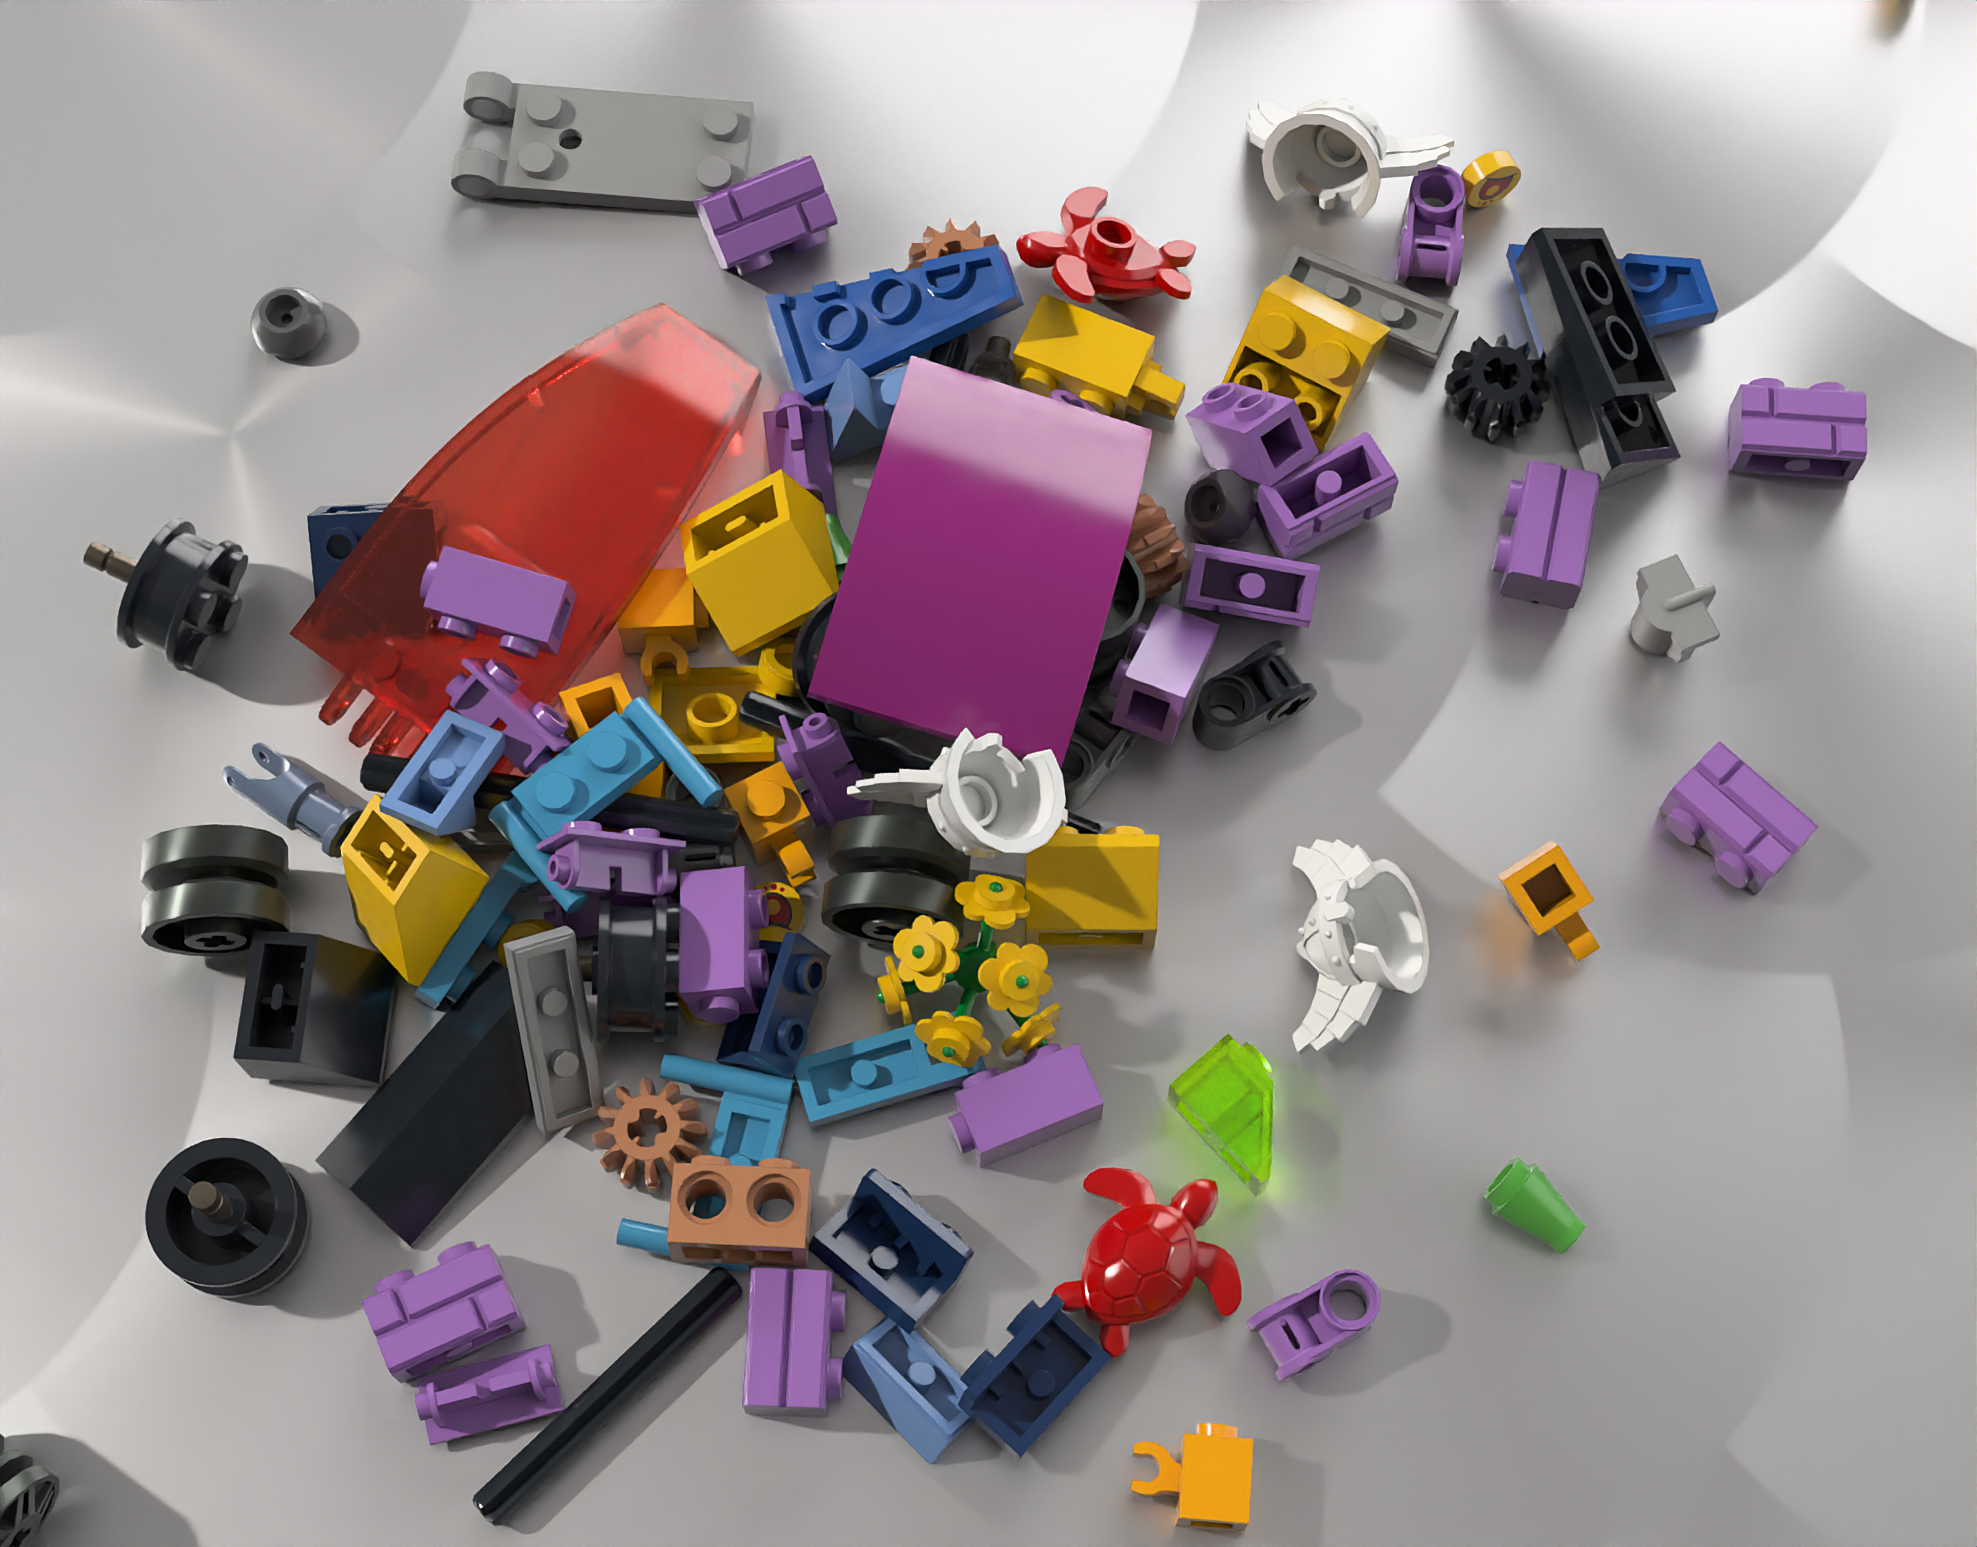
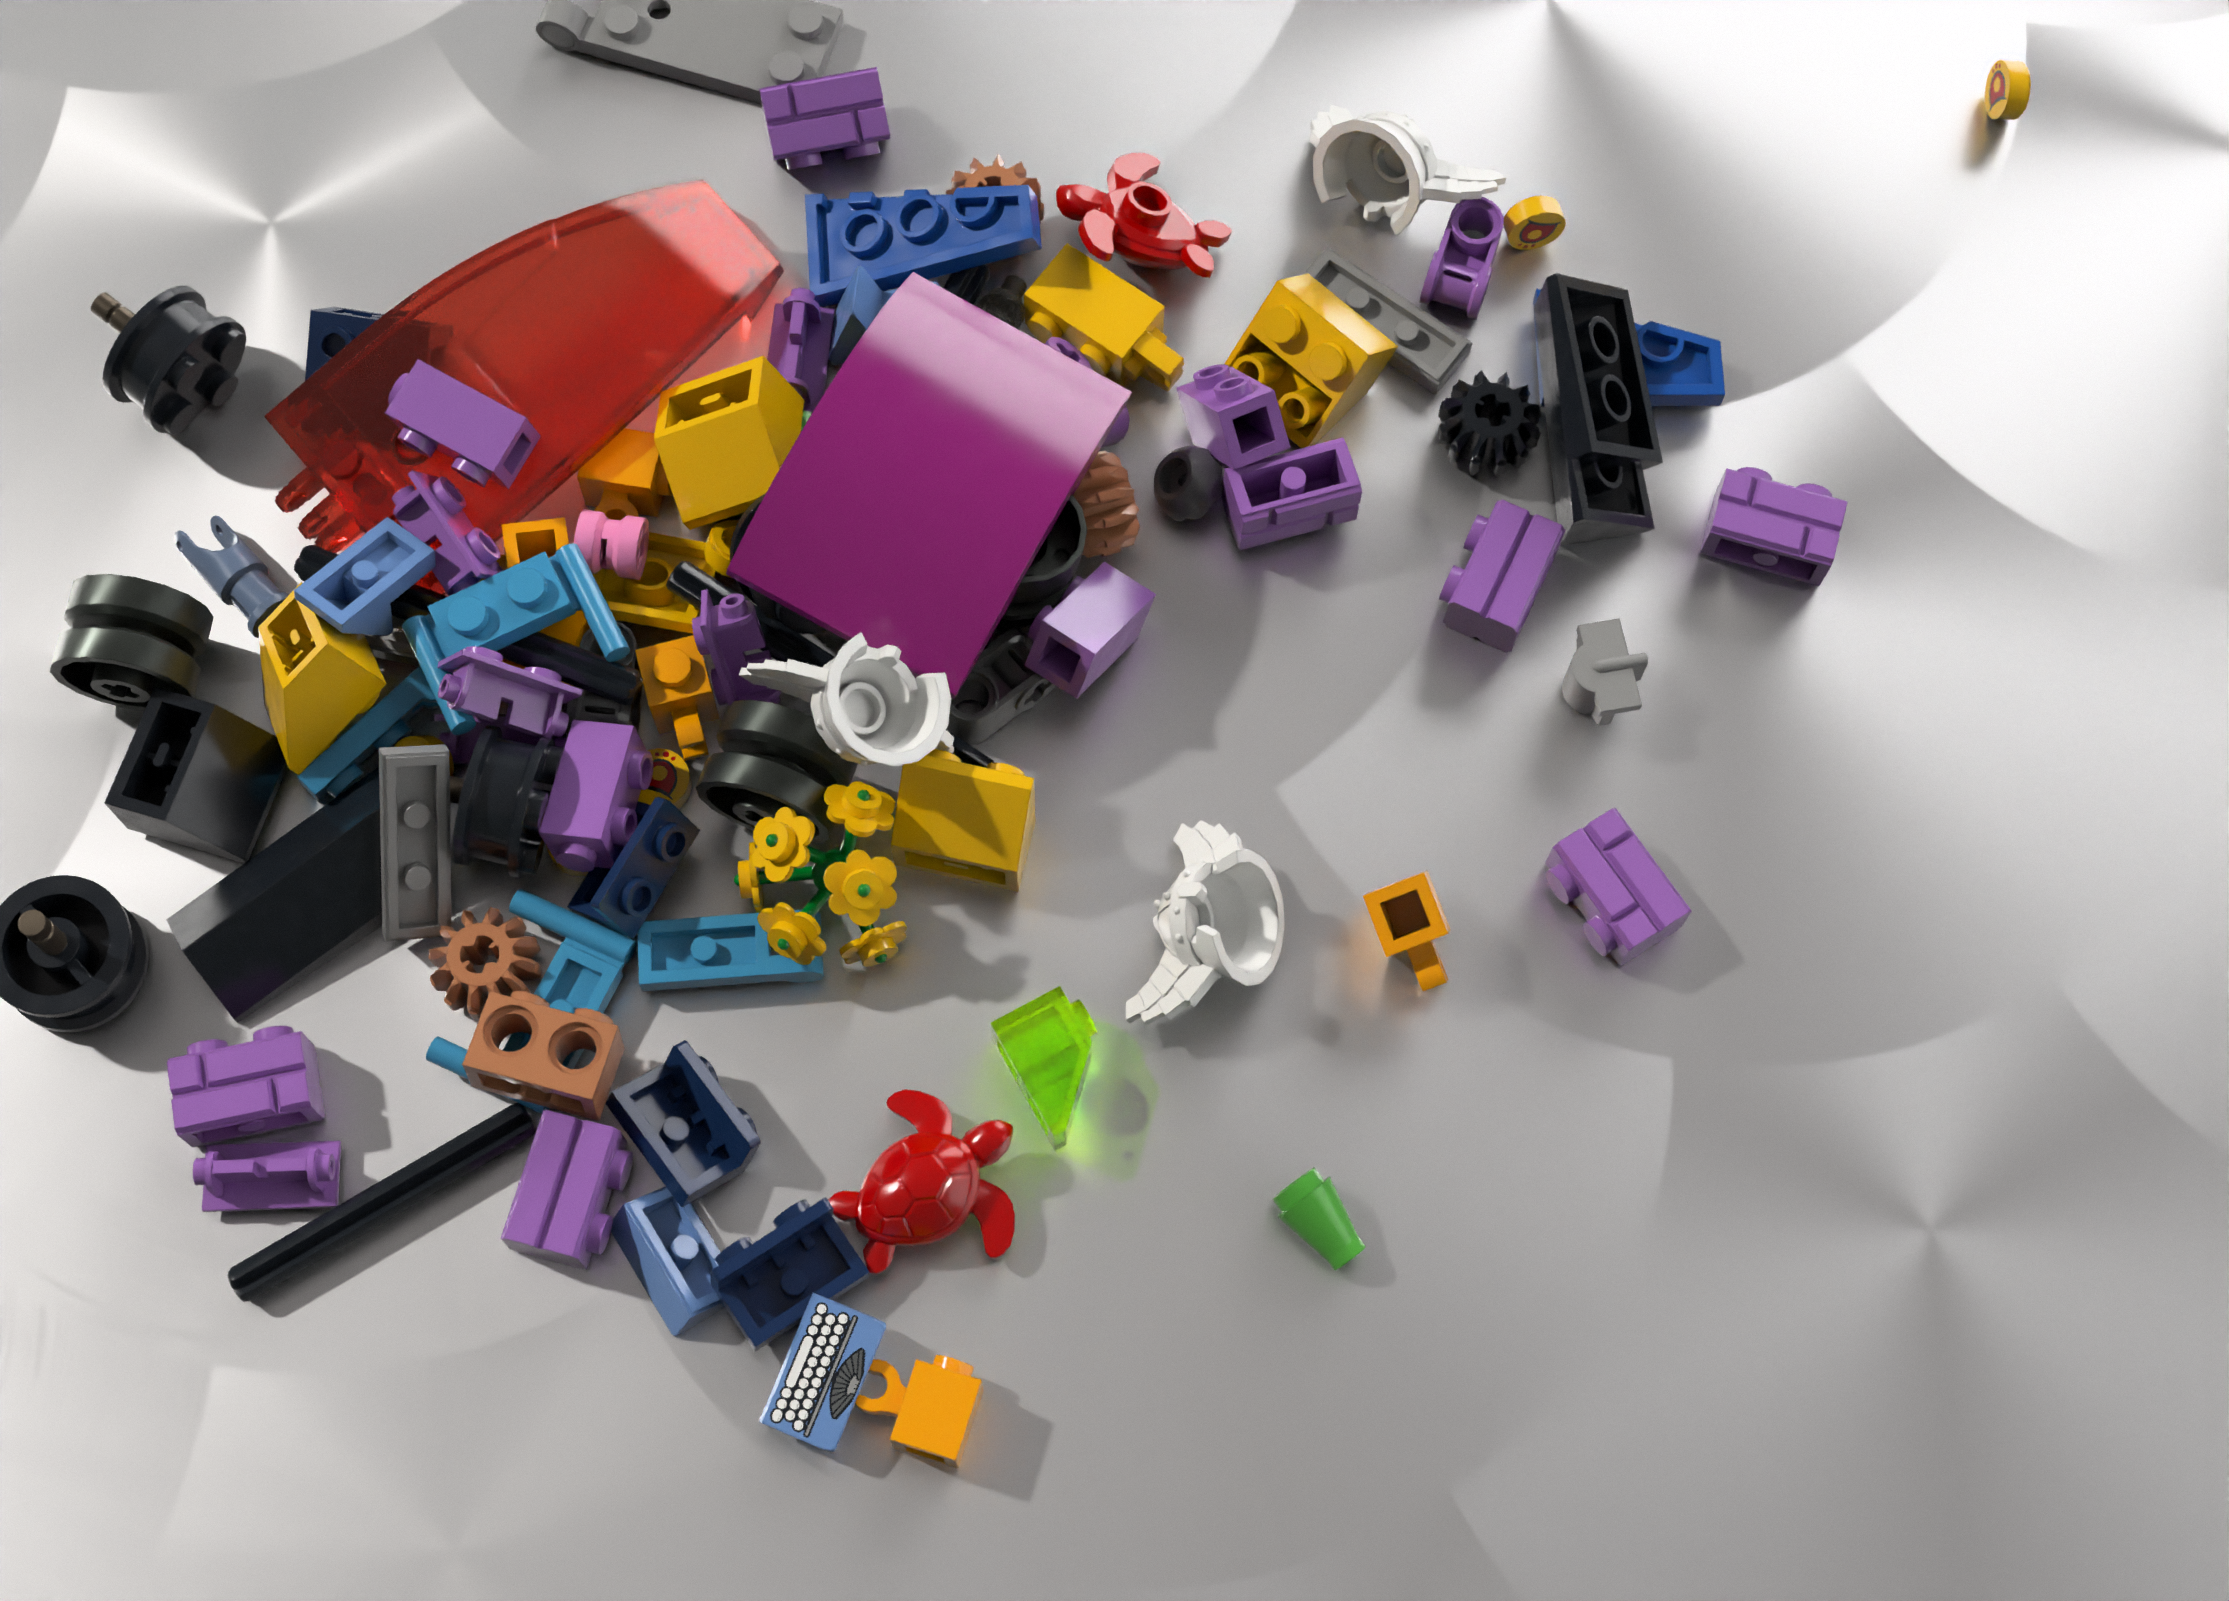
camera: 10 degrees right, 0 degrees up
dark grey plate [250,287,328,359] -> none
medium lavender brick [948,1043,1104,1168] -> none
medium lavender brick [1179,542,1320,628] -> none
black piece [1192,640,1317,750] -> none
medium lavender piece [1246,1269,1381,1383] -> none
none -> bright pink wheel [574,509,649,580]
none -> slope [759,1292,886,1453]

